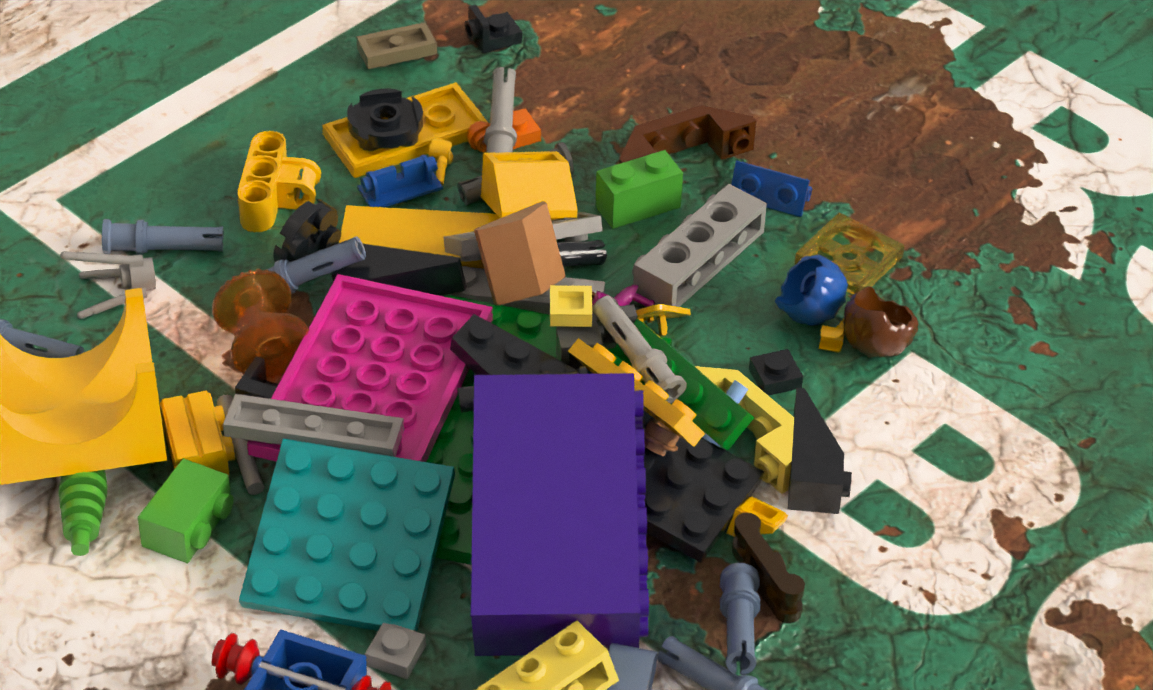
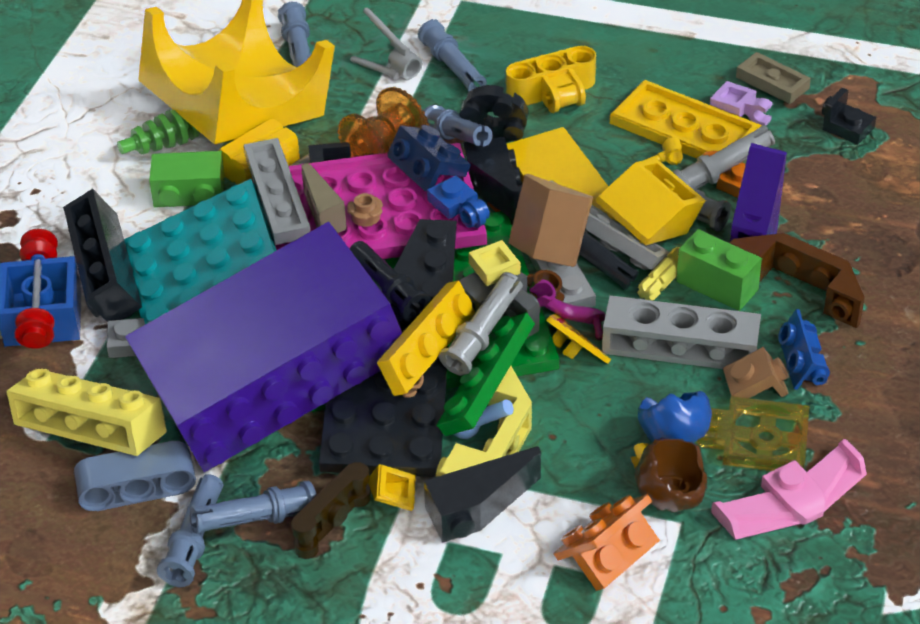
camera: 65 degrees right, 0 degrees up
black plate [347,89,423,151] -> none
blue hinge [357,154,443,207] -> none
black plate [749,349,803,396] -> none
none -> black brick [63,188,142,322]
none -> dark tan slope [301,163,347,233]
none -> medium nougat plate [347,193,383,227]
none -> dark blue bracket [387,125,471,191]
none -> blue plate [427,175,490,228]
none -> orange bracket [553,494,660,591]
none -> light yellow axle [638,247,680,301]
none -> lavender plate [710,81,772,125]
none -> bright pink plate [711,439,867,540]
none -> medium nougat bracket [723,347,789,404]
none -> dark purple slope [730,143,787,242]

